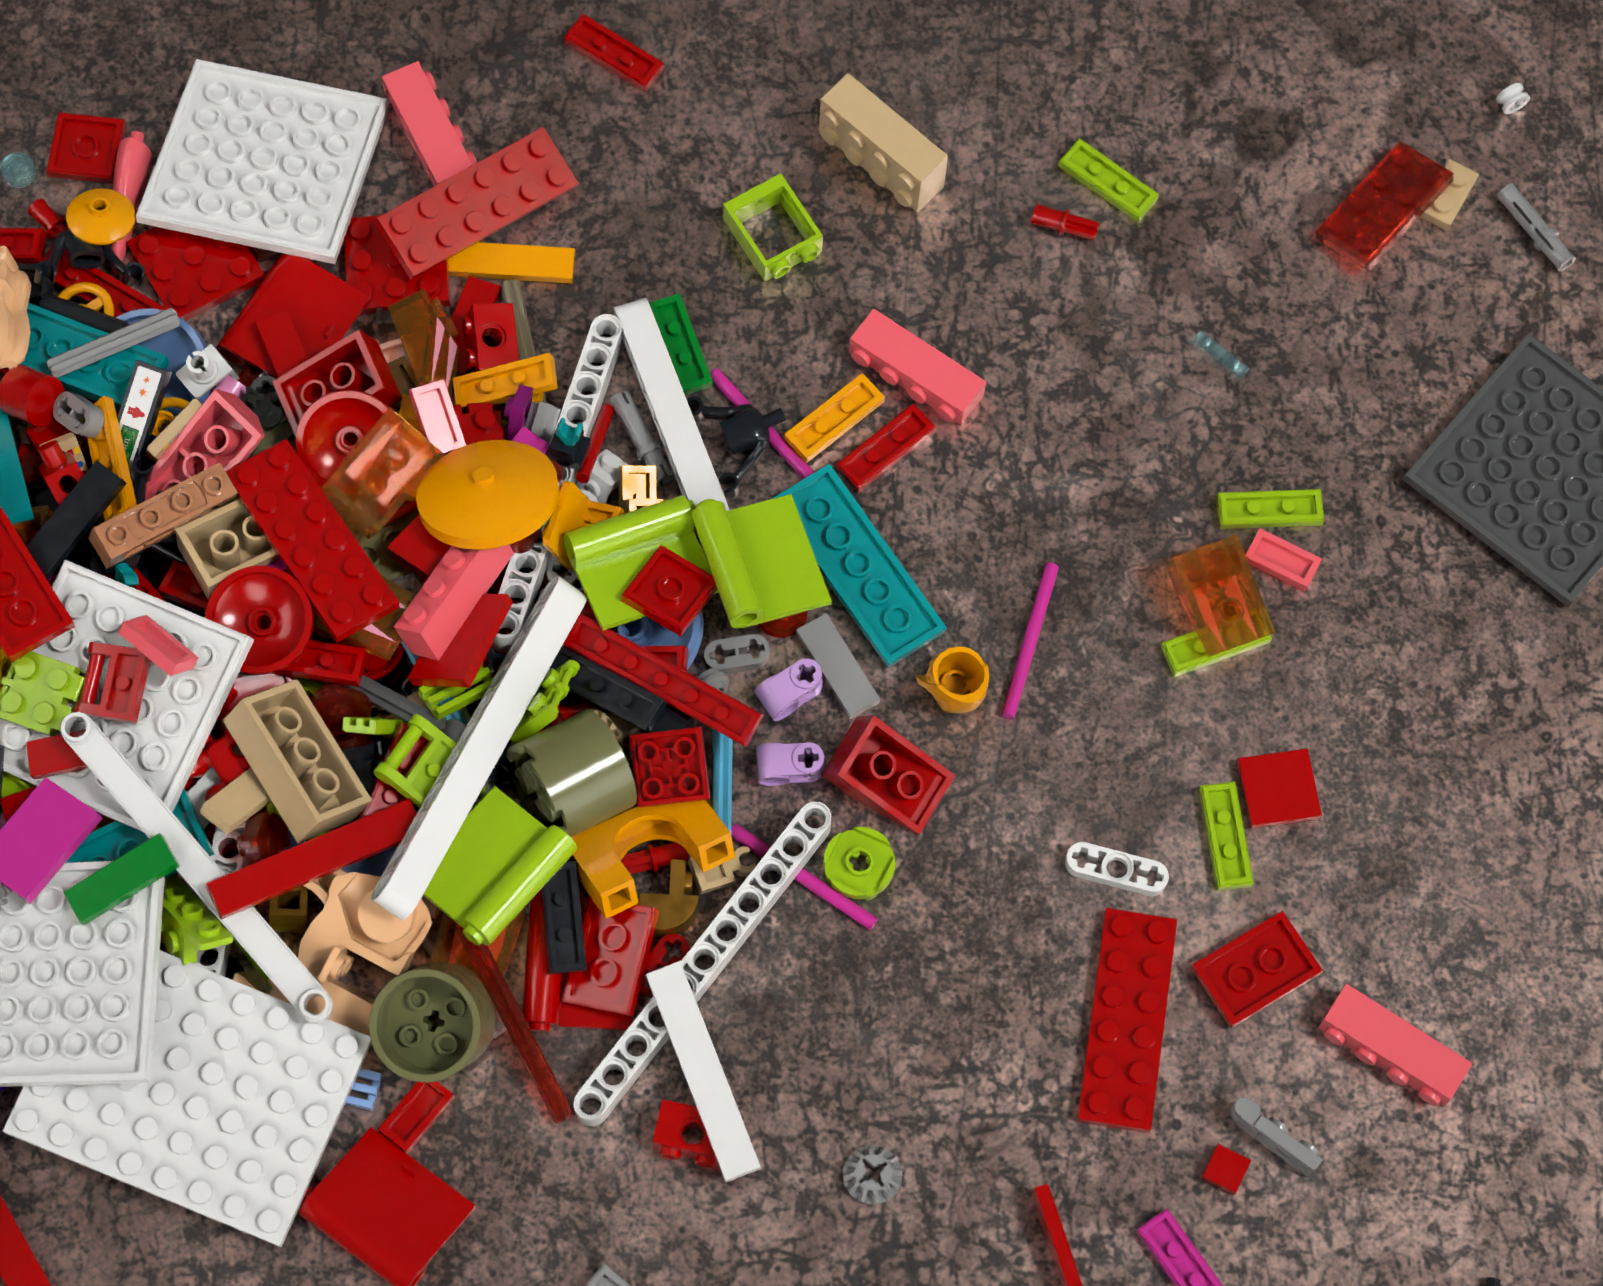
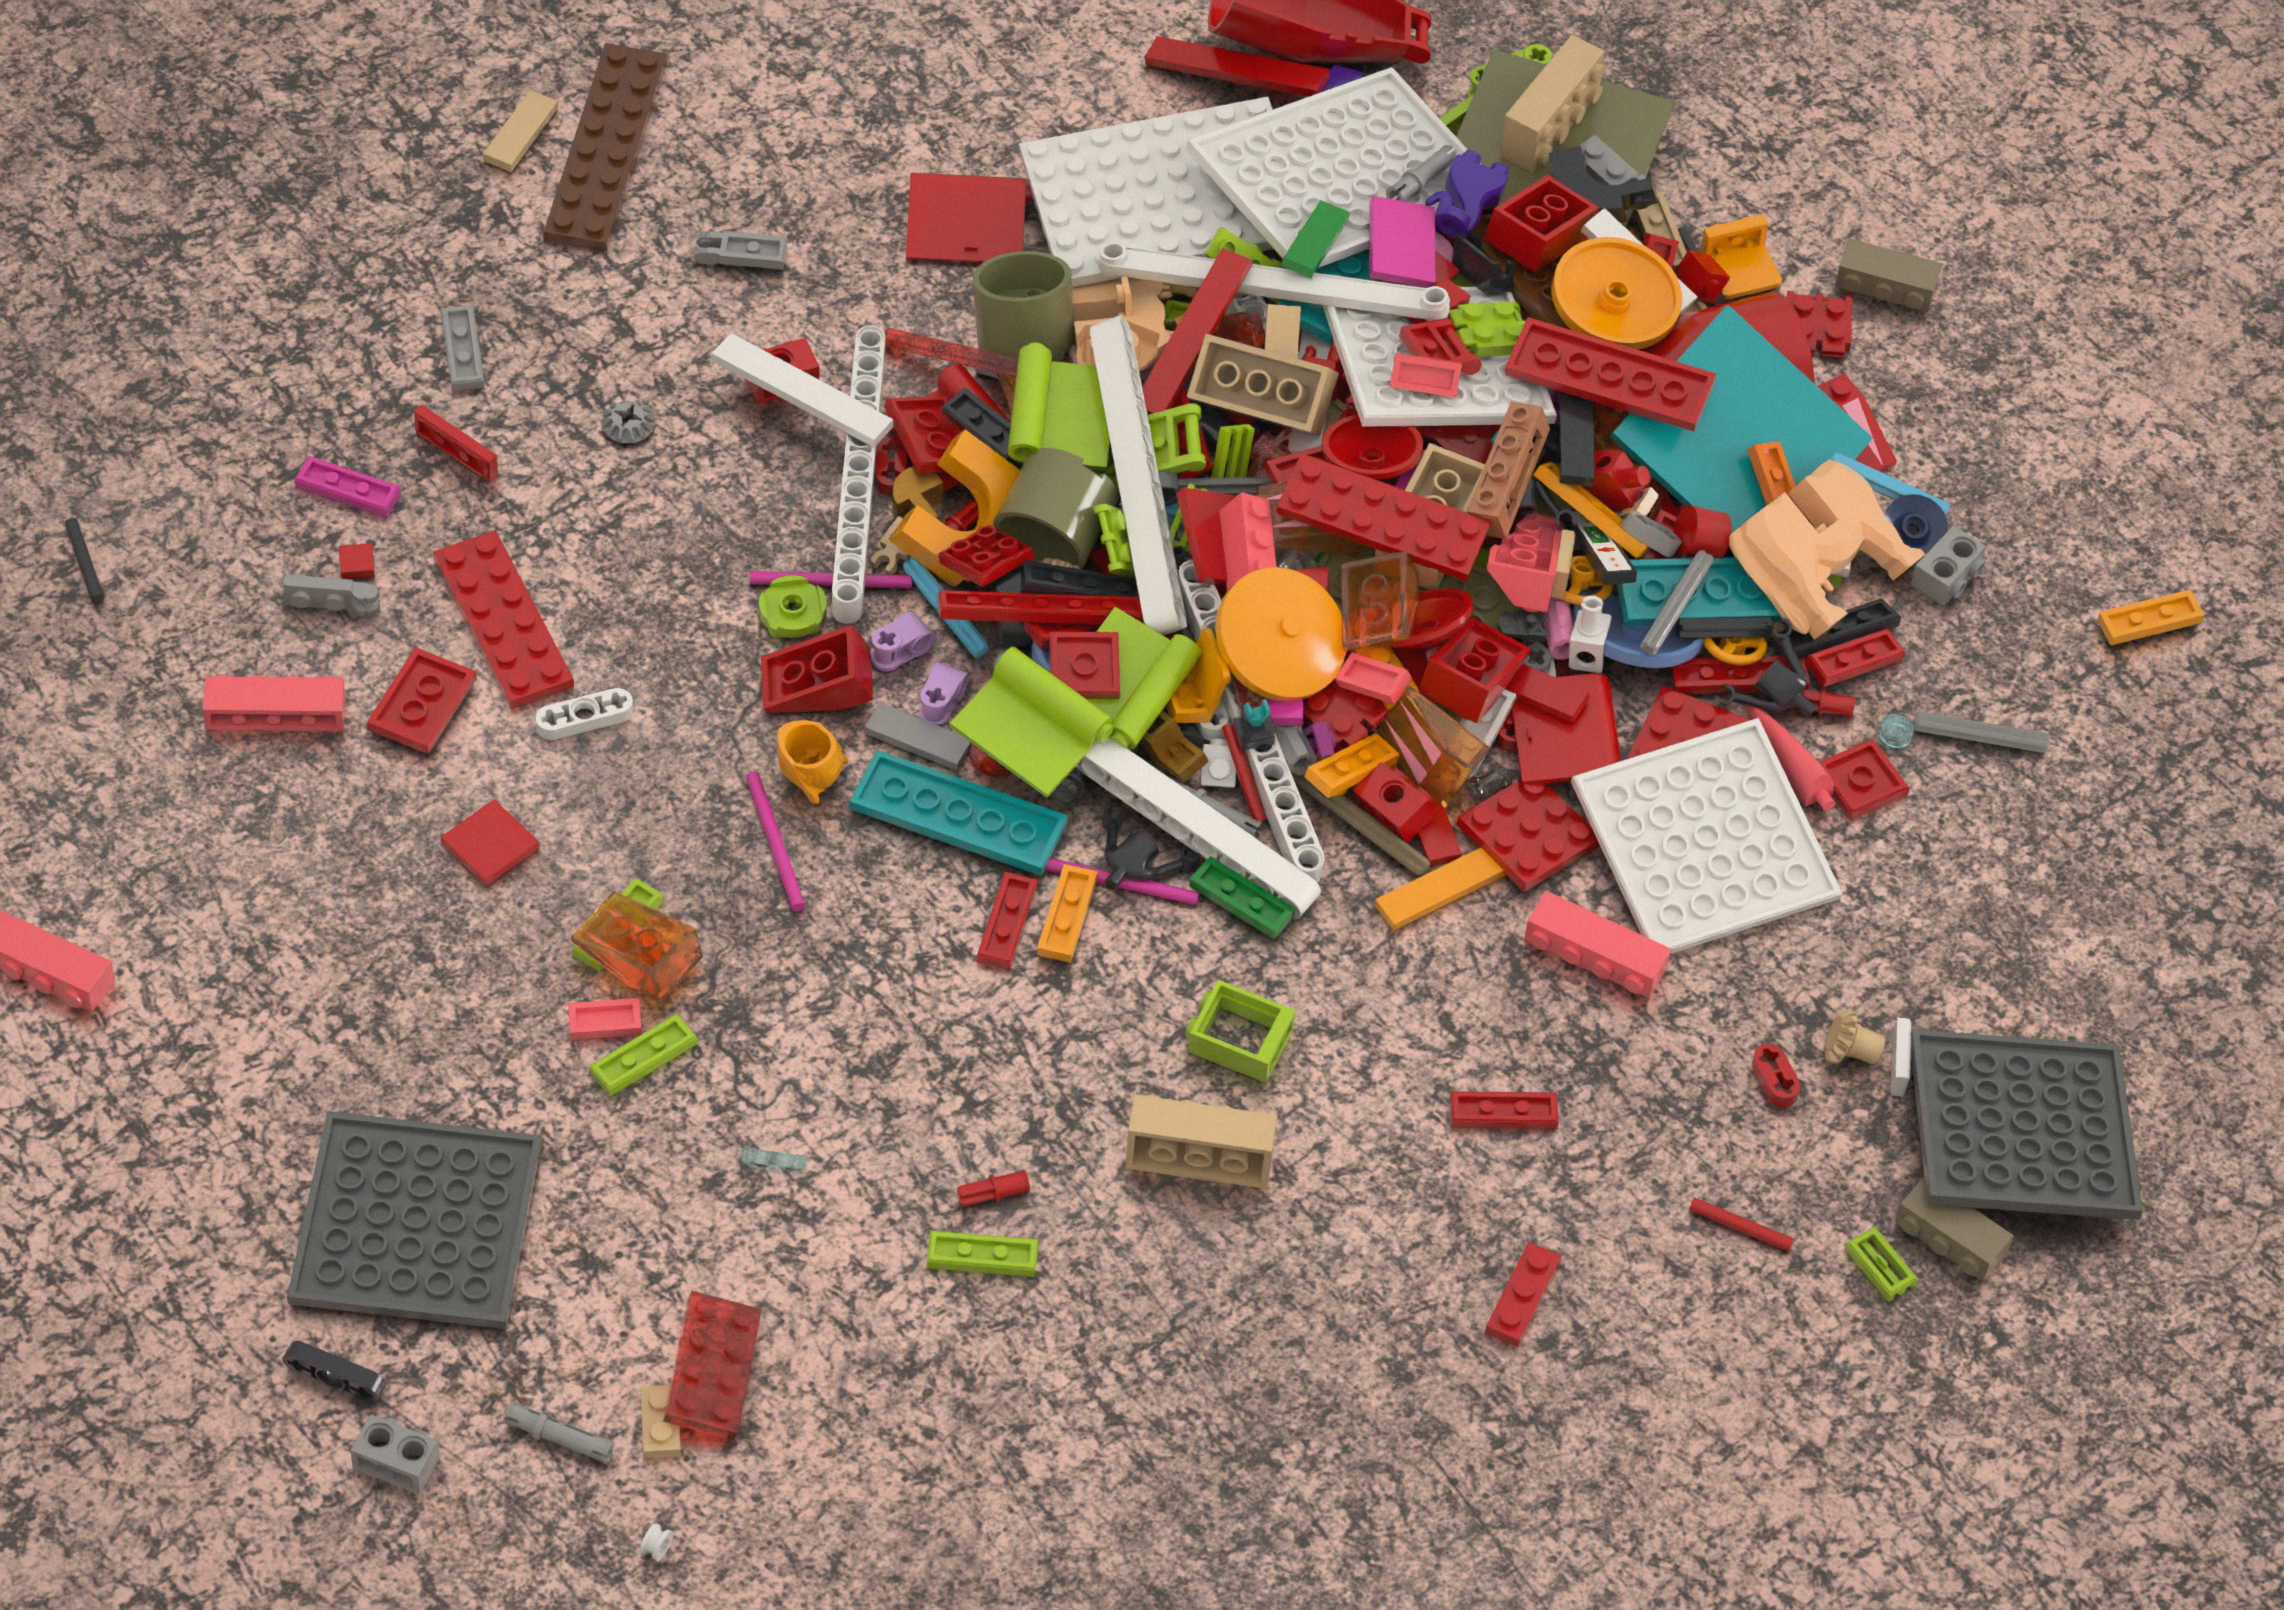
camera: 145 degrees right, 15 degrees down
light orange dish [66,189,136,245] -> none
red plate [374,127,579,280] -> none
coral brick [849,308,986,426] -> none
lime tile [1199,781,1254,891] -> none

